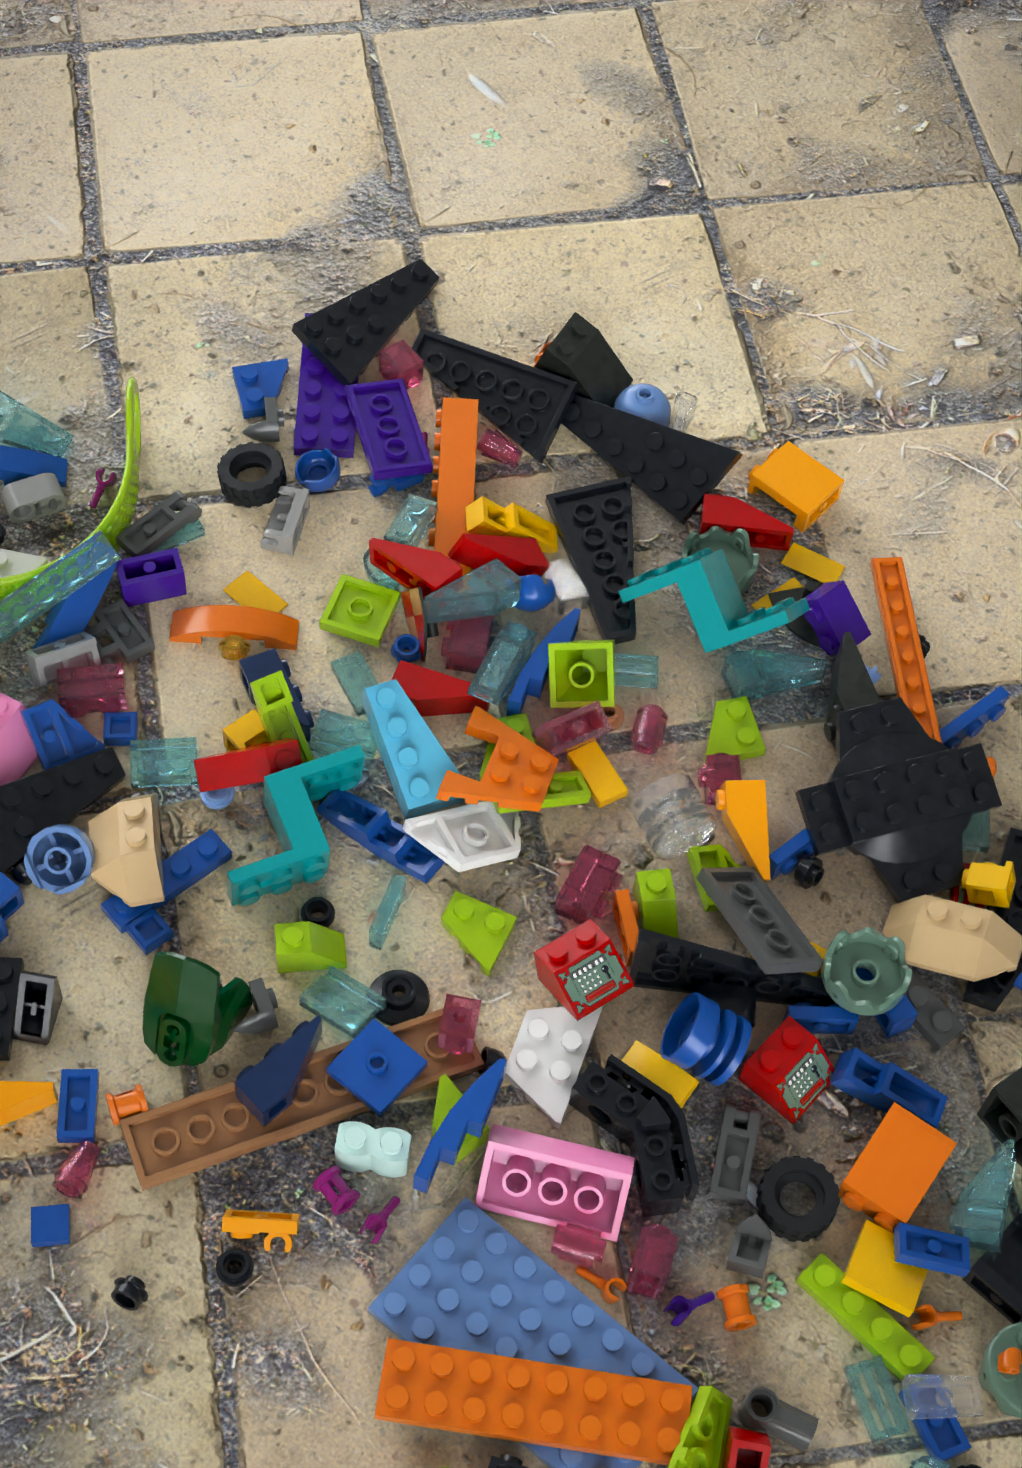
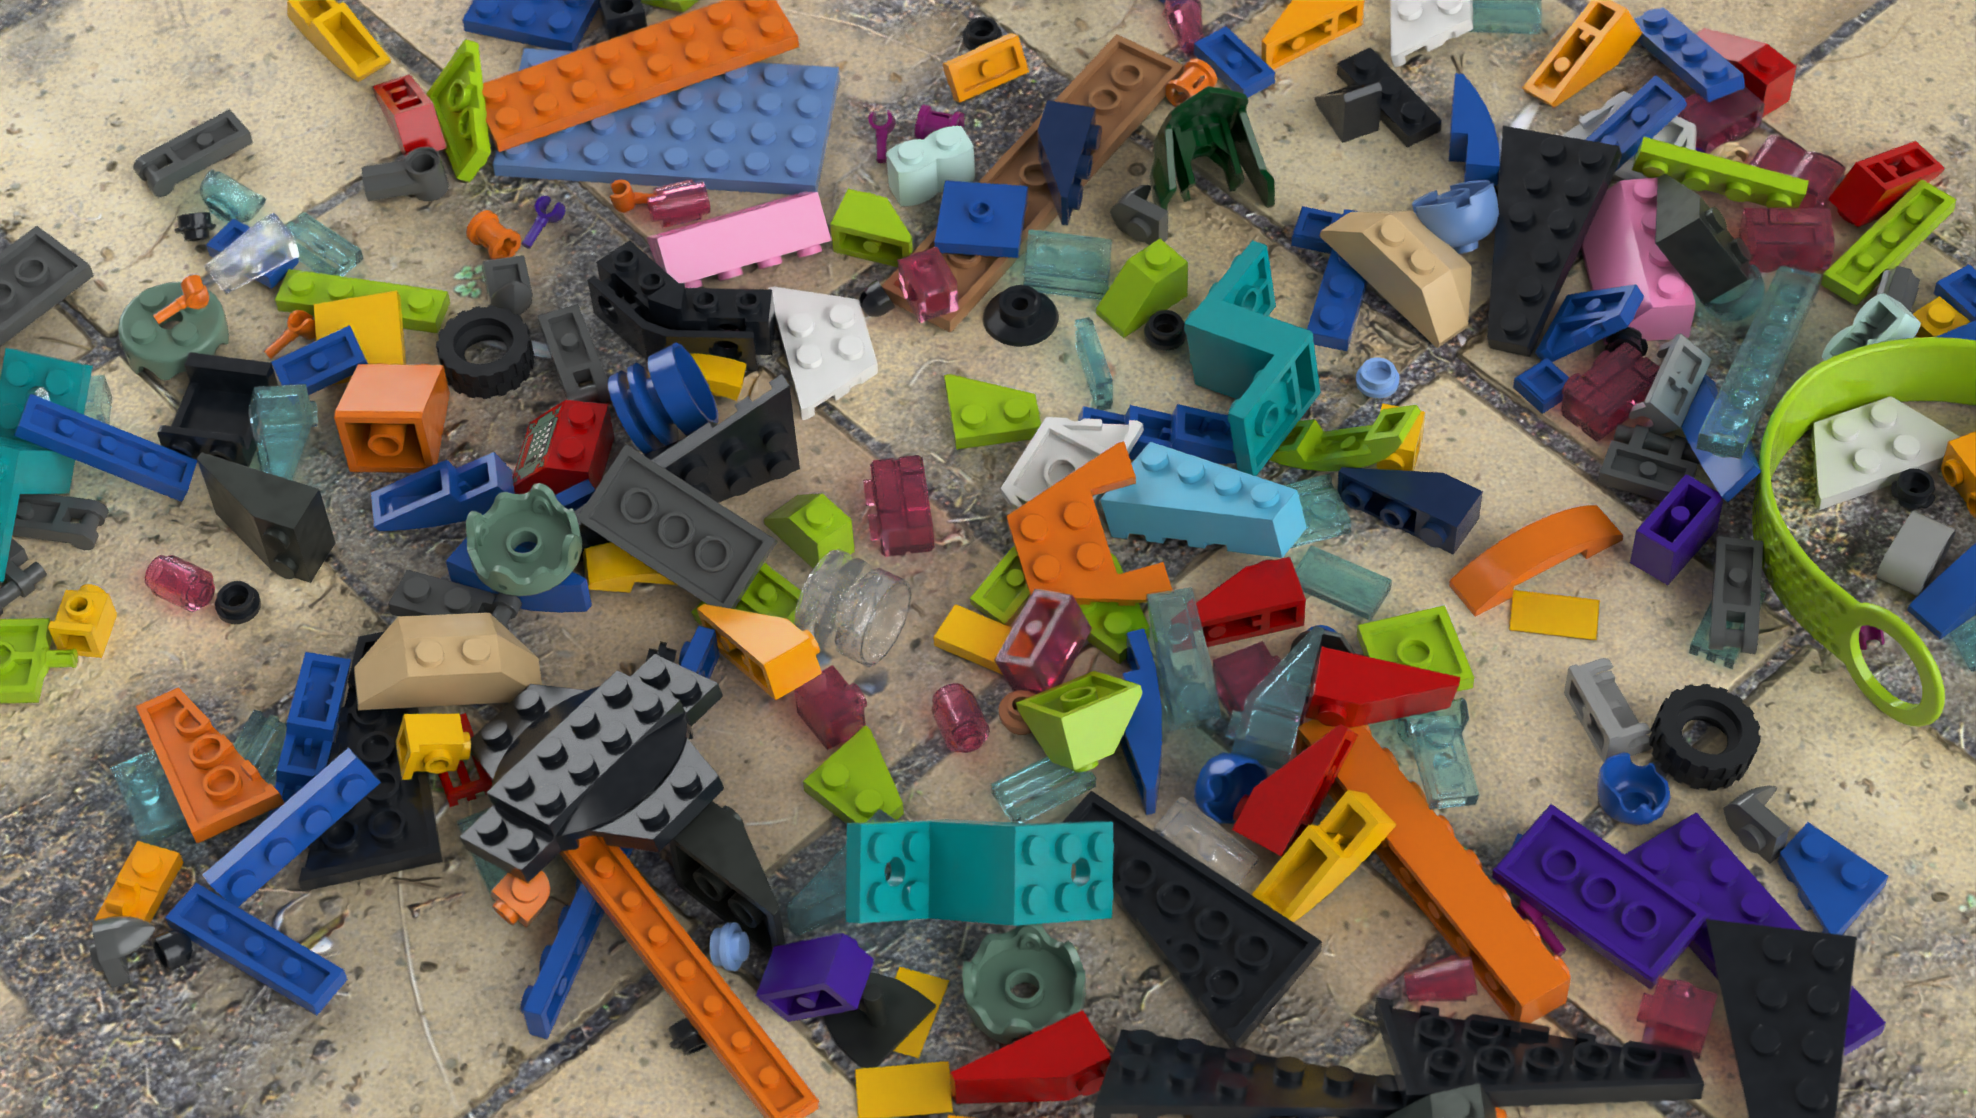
camera: 155 degrees right, 5 degrees down
clear light blue plate [130,737,198,788] -> none
red slope [193,737,303,792] -> none
clear yellow plate [218,635,251,661] -> none
blue slope [413,1058,507,1194] -> none
red slope [534,919,634,1021] -> none
orange plate [612,889,639,967] -> none
clear pink brick [626,1224,678,1300] -> none

